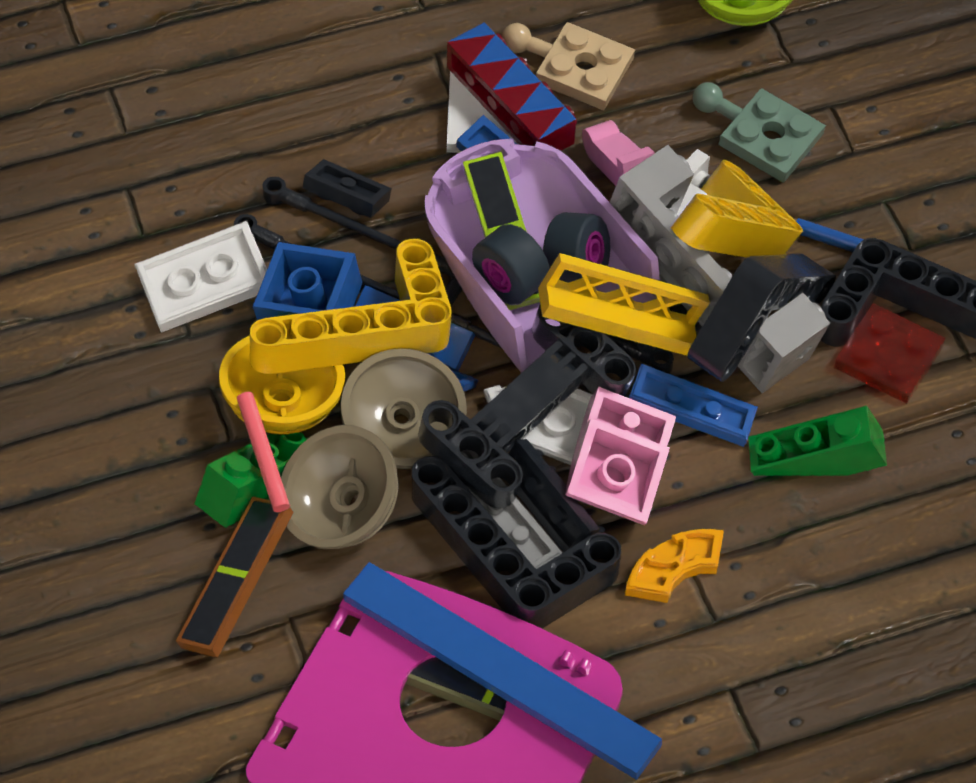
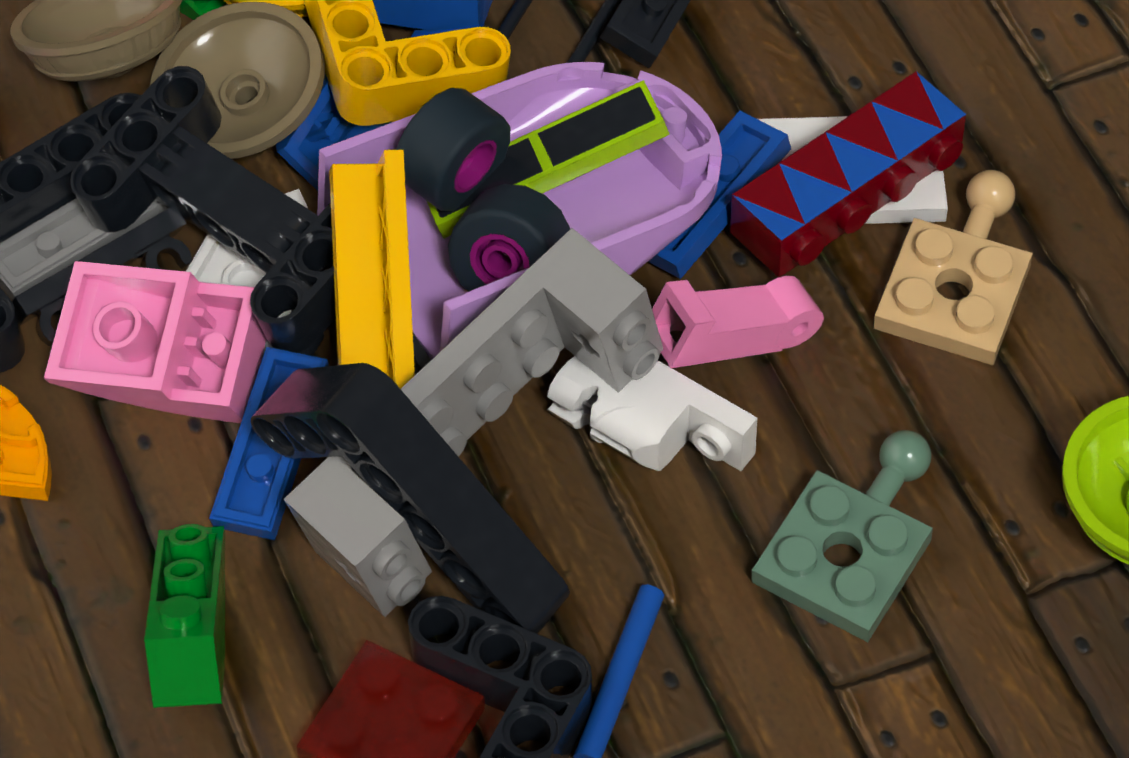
camera: 90 degrees right, 0 degrees up
yellow beam [671,160,803,258] -> none

